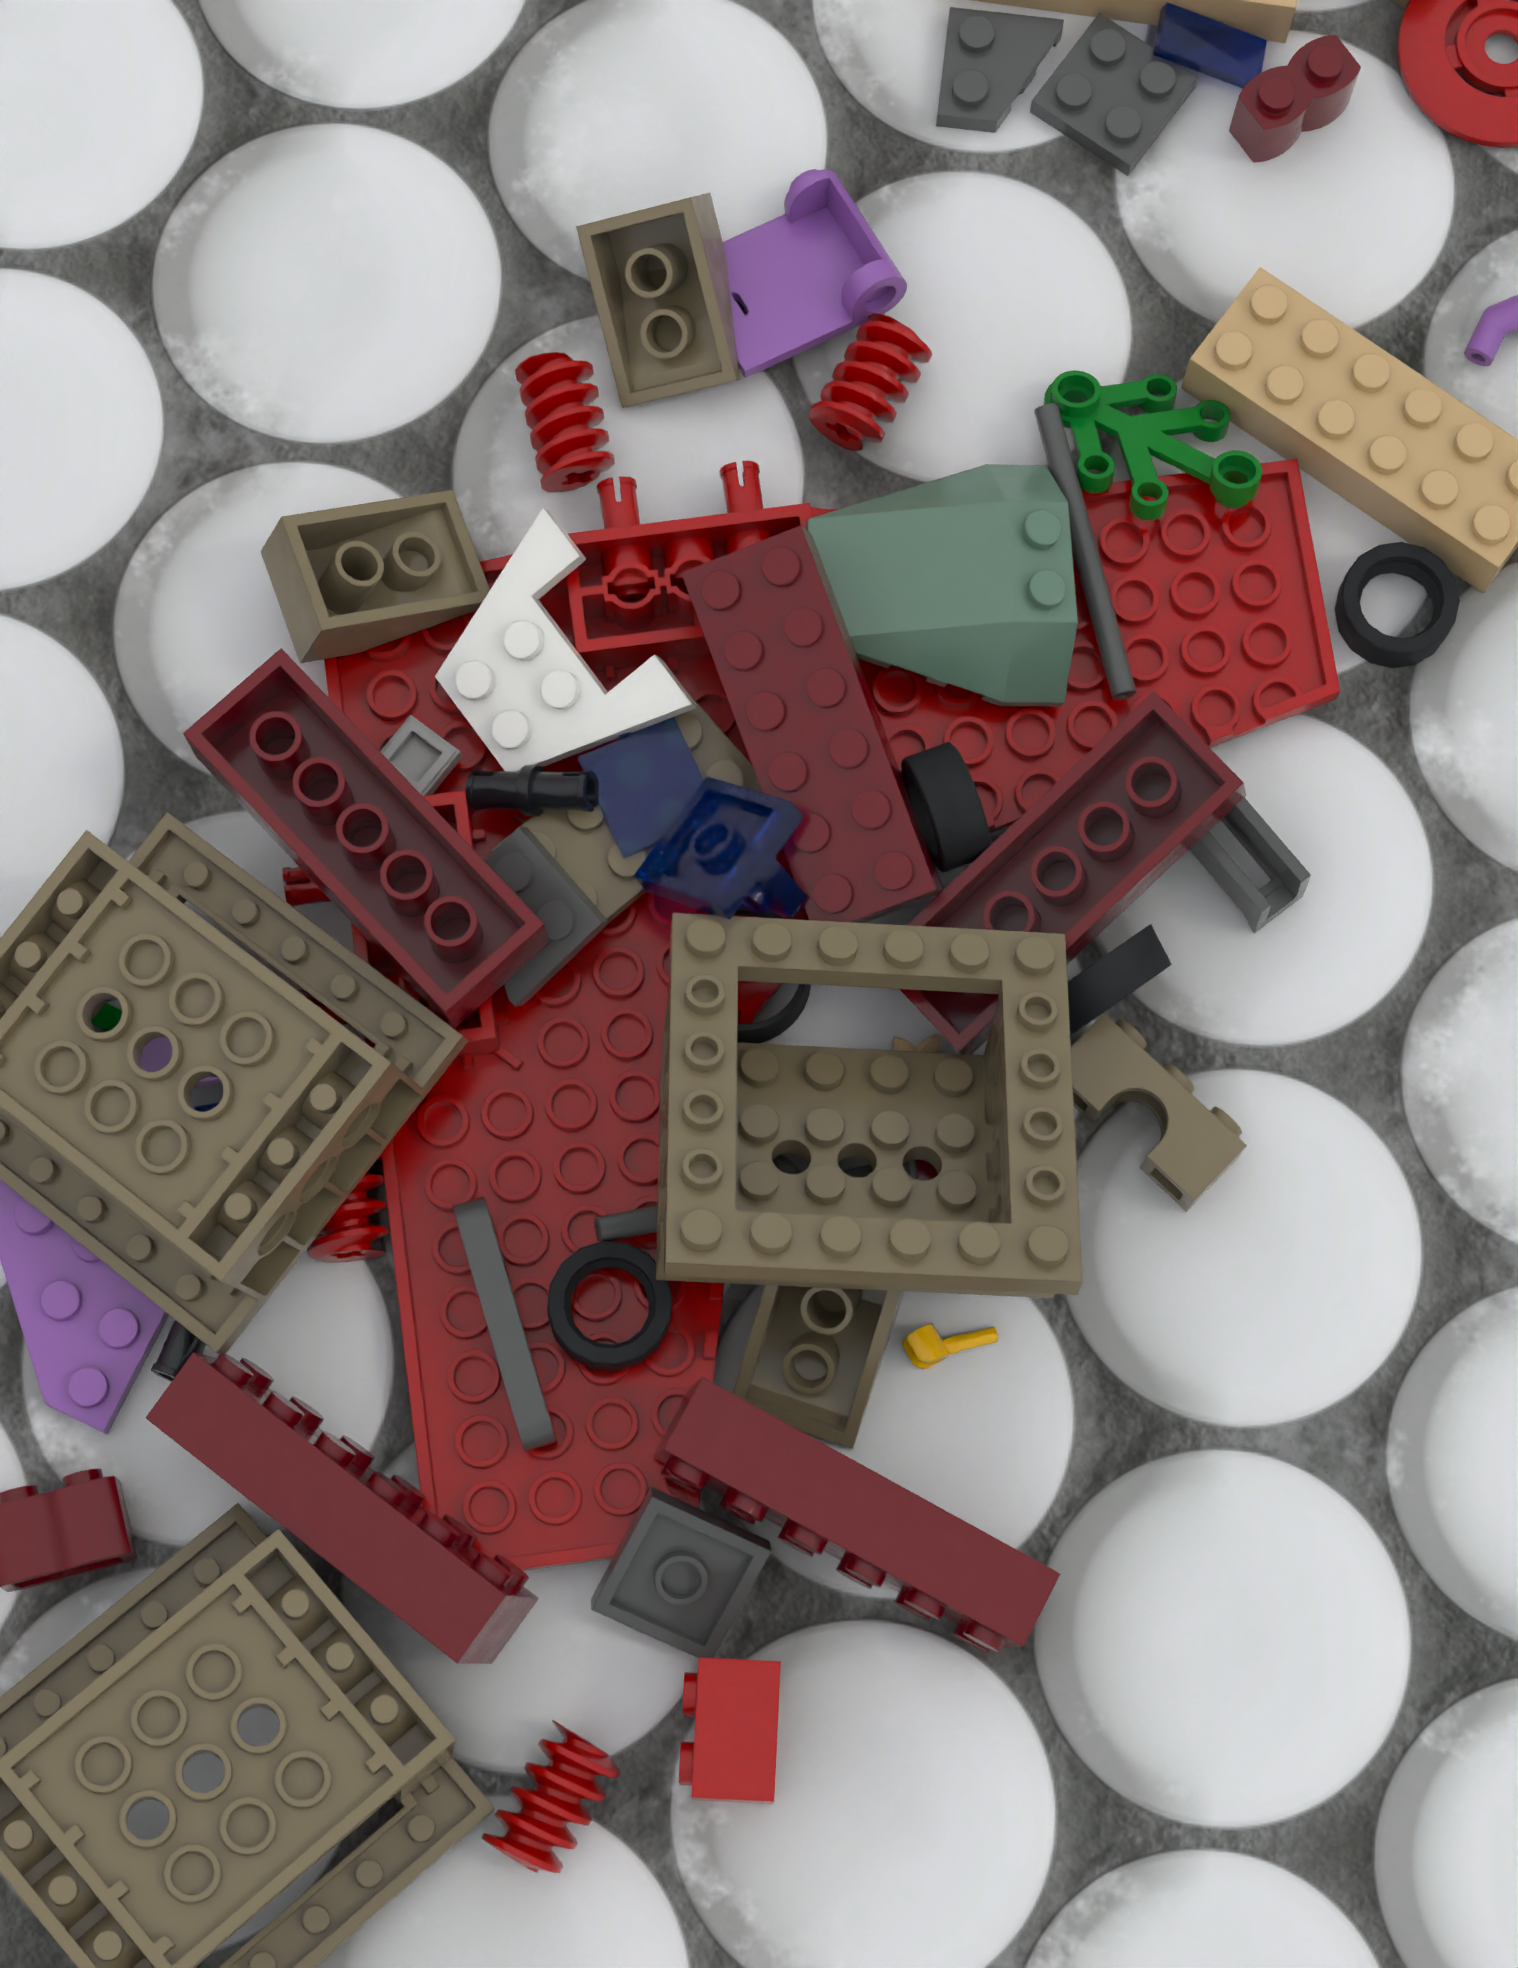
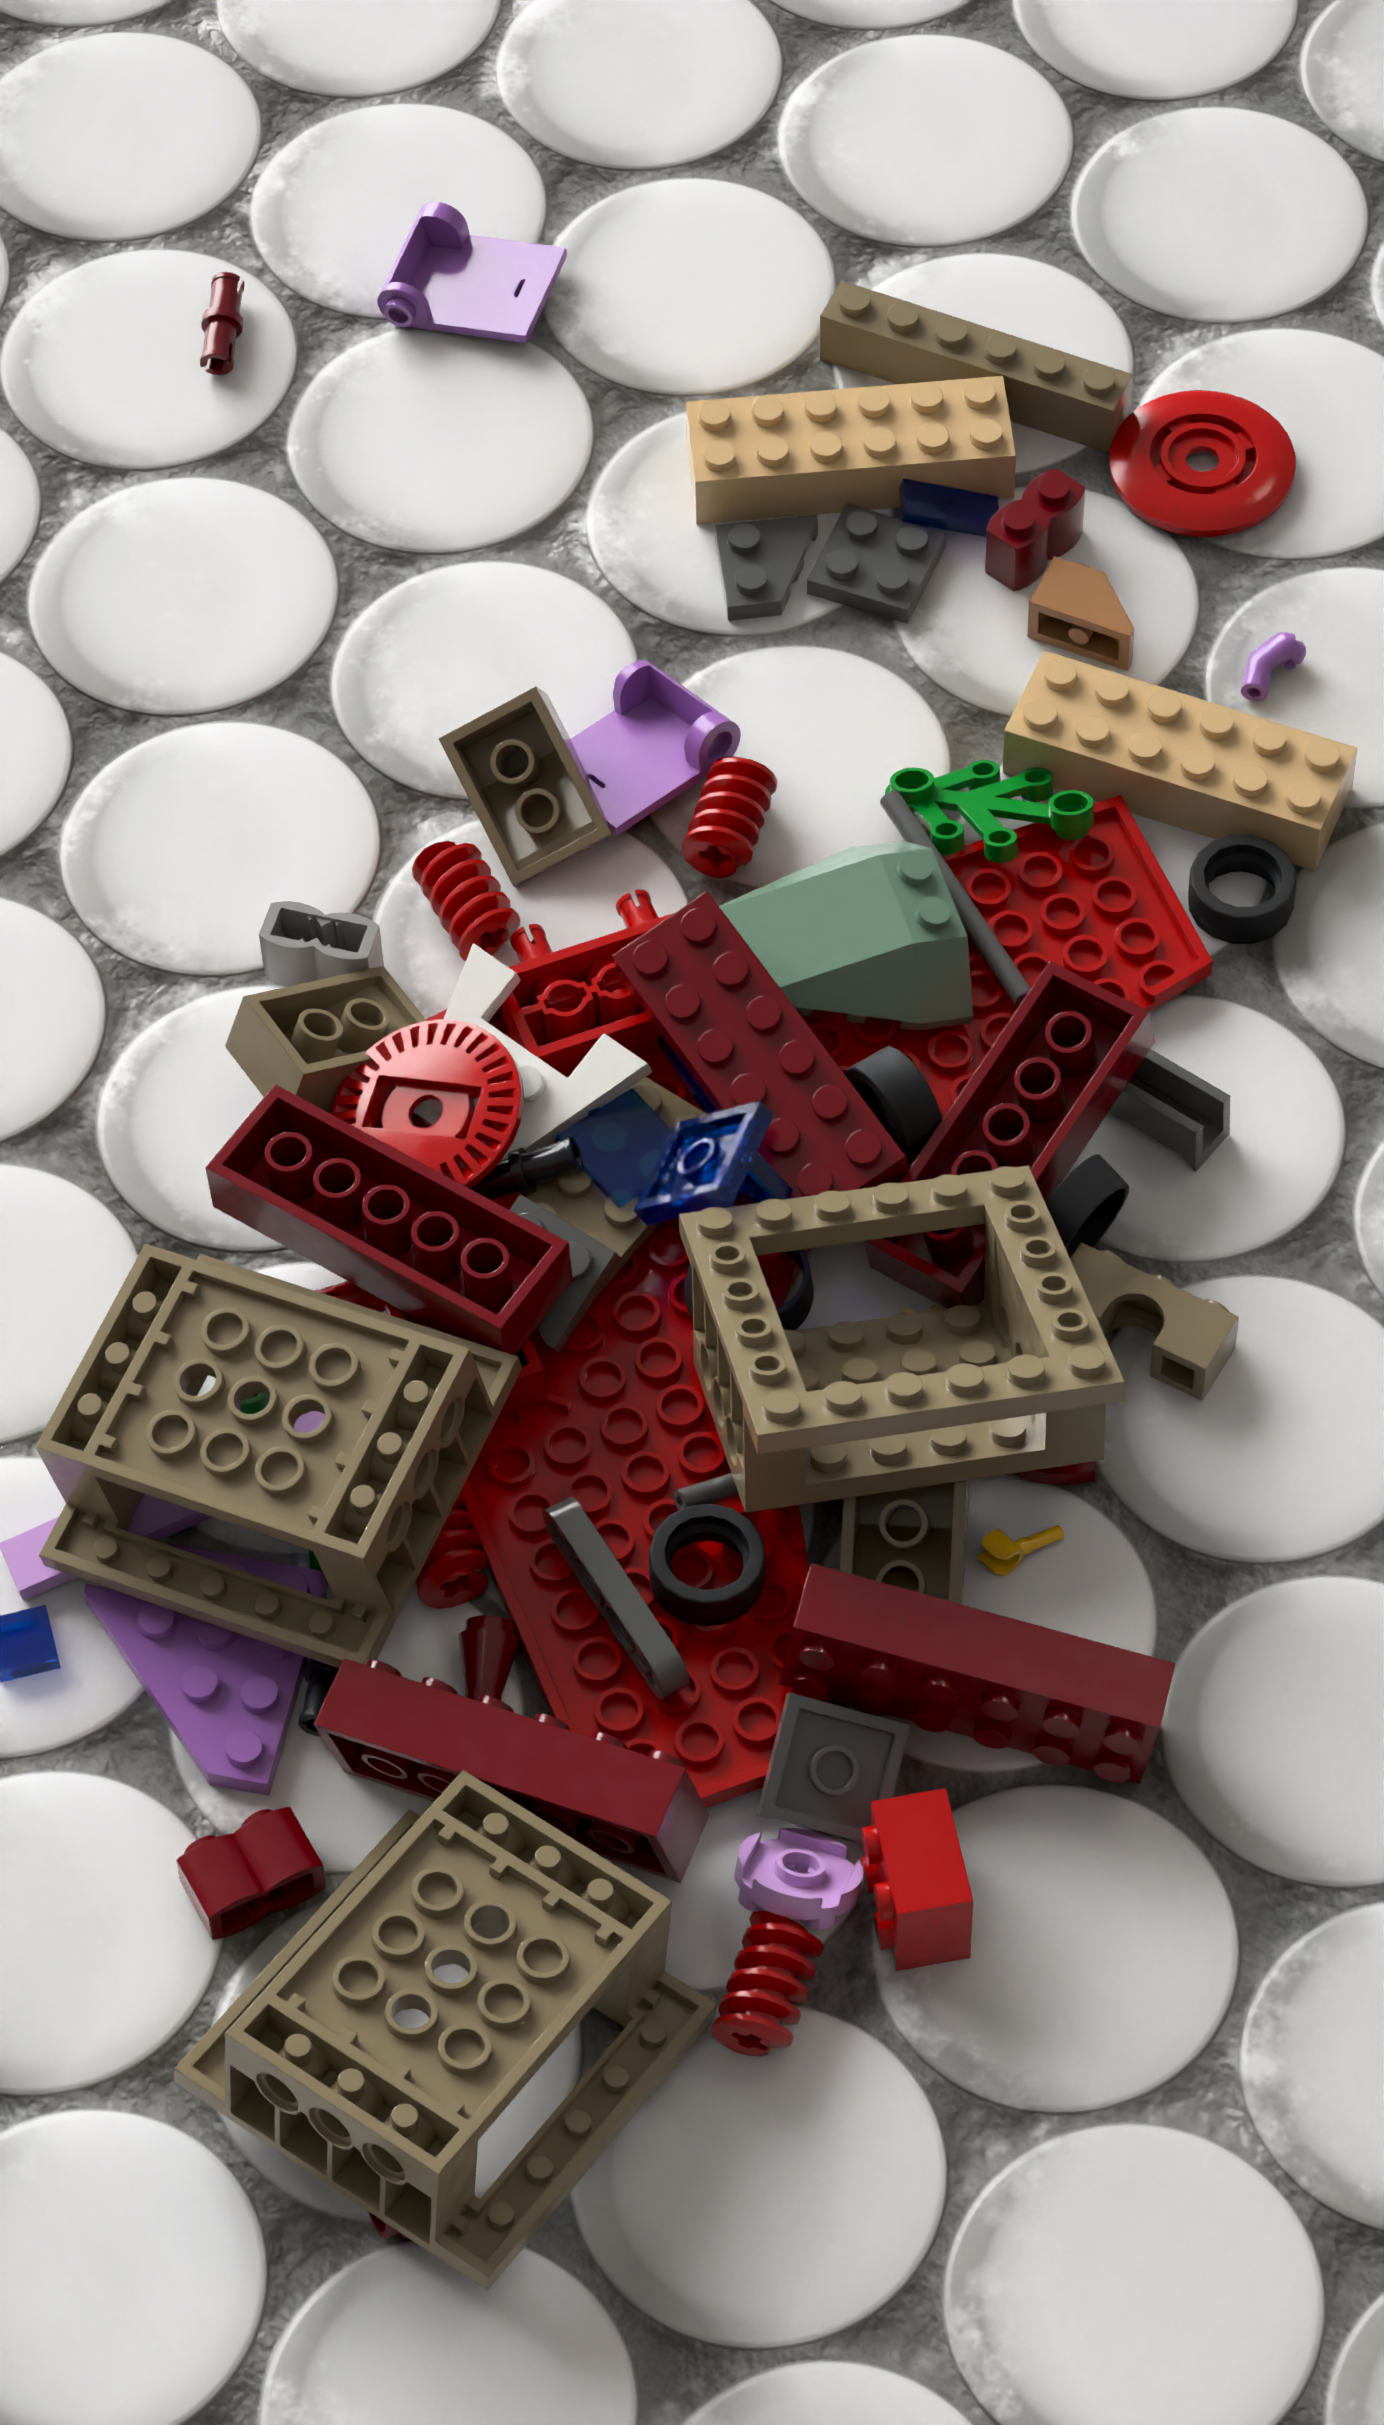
camera: 10 degrees left, 20 degrees down
none -> light grey brick [259,901,384,987]
none -> red piece [331,1019,524,1189]
none -> dark red cone [459,1615,520,1701]
none -> lavender plate [734,1828,864,1930]
none -> medium nougat slope [1027,556,1134,671]

